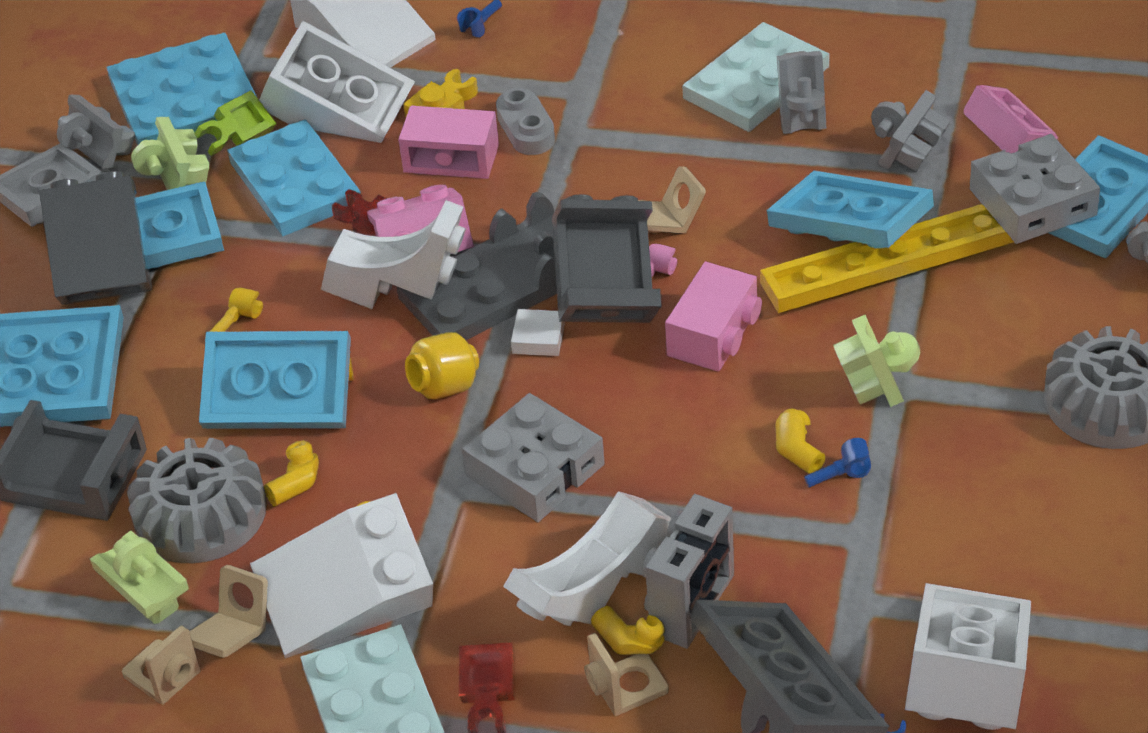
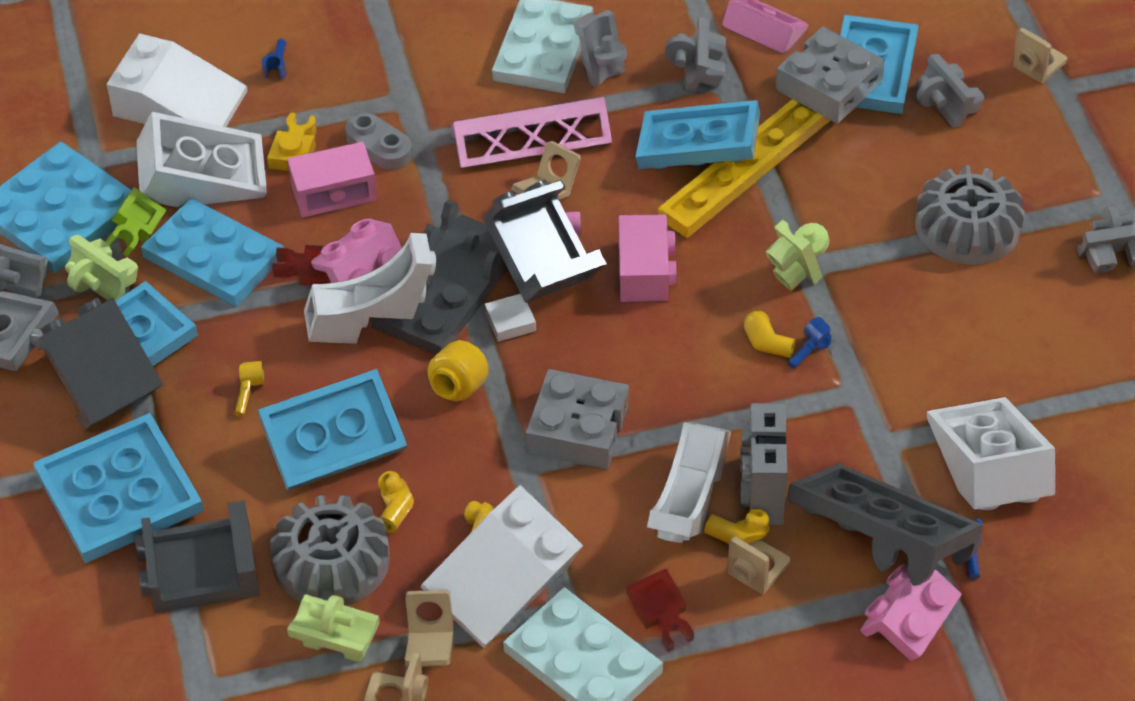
camera: 30 degrees left, 5 degrees up
none -> bright pink fence [450,97,612,168]

